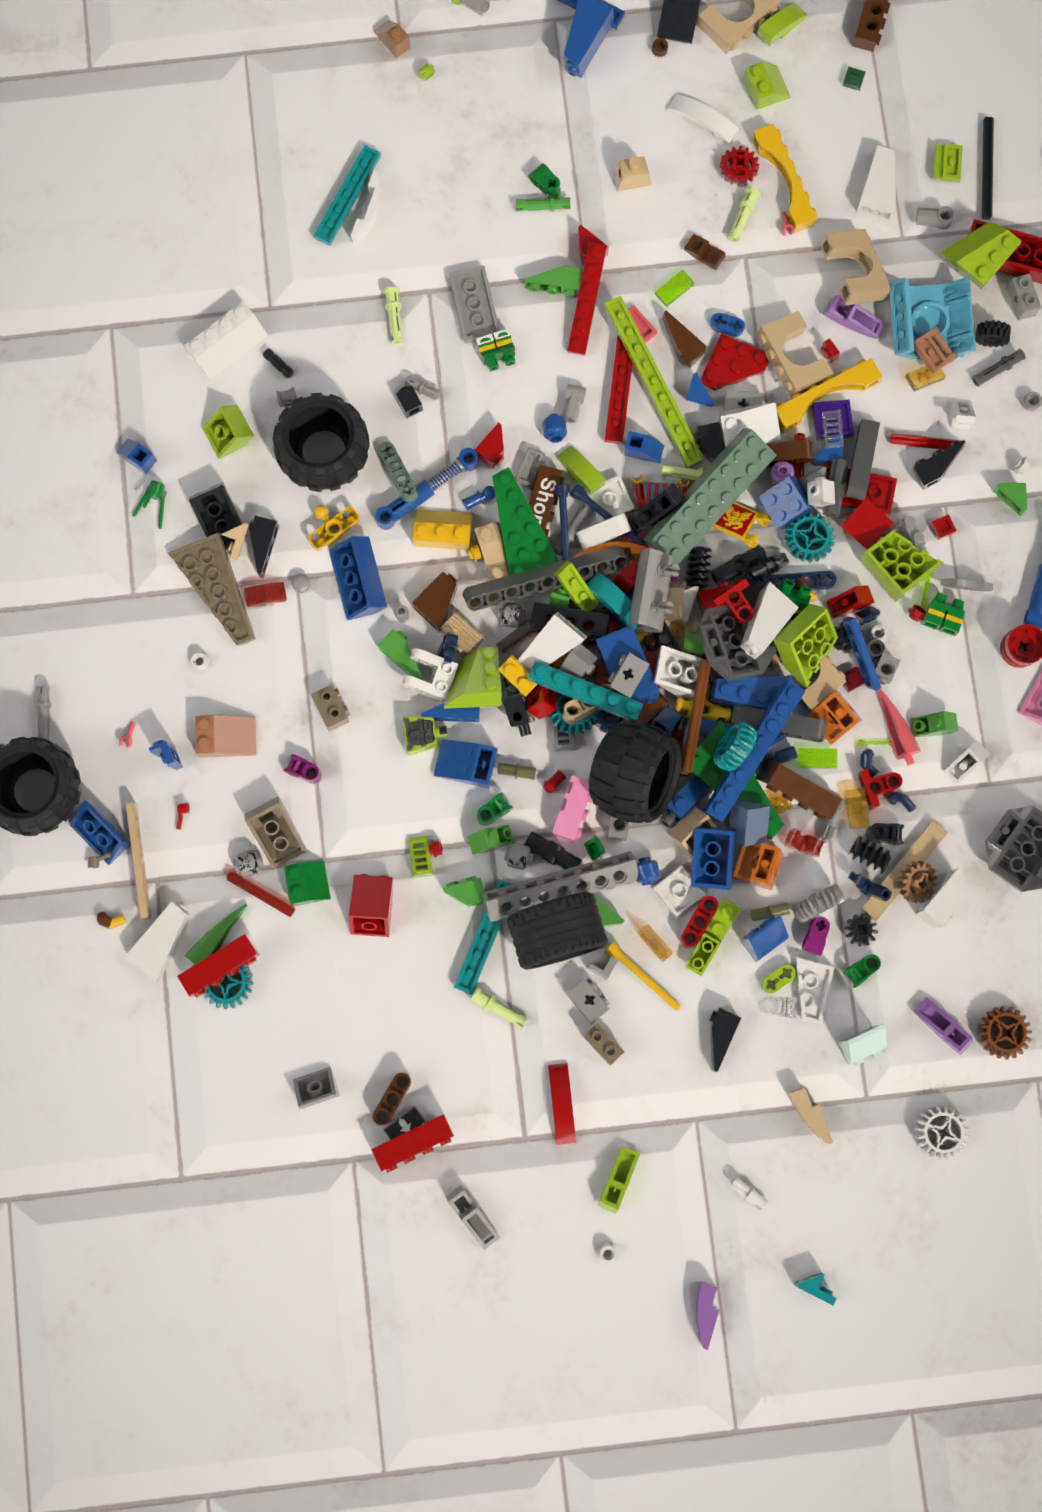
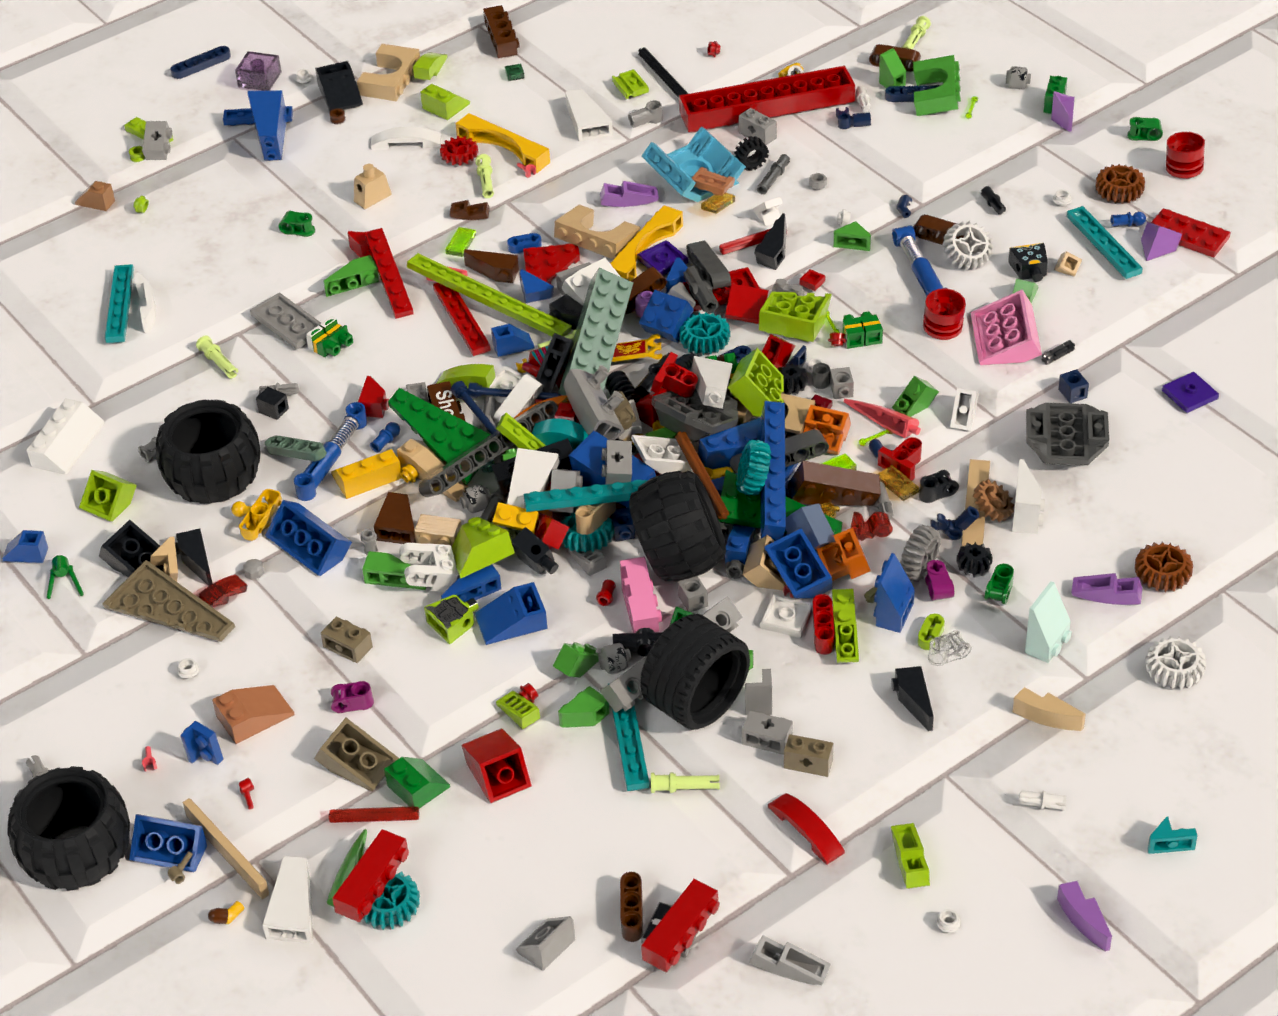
camera: 30 degrees left, 35 degrees down
light grey head [234,850,264,877] -> none
black axle [263,348,294,378] -> none
dark blue bar [437,632,458,663] -> none
green piece [477,792,514,826] -> none
olive axle [497,763,536,780] -> none
bright green pin [516,196,571,211] -> none
blue head [542,414,567,443] -> none
light grey piece [562,384,586,423] -> none
yellow piece [604,941,681,1010] -> none
blue head [636,857,660,886] -> none
clear yellow slope [638,924,673,962] -> none
white wing [795,957,835,1025] -> none
white brick [807,477,835,507] -> none
tan arch [820,229,891,306] -> none
red plate [821,338,840,363] -> none
clear slope [822,410,844,449] -> none
blue tile [843,617,882,691] -> none
black piece [847,836,892,874] -> none
dark blue arm [887,792,916,812] -> none
lime wedge [939,221,1022,289] -> none
light grey tile [940,578,993,591] -> none

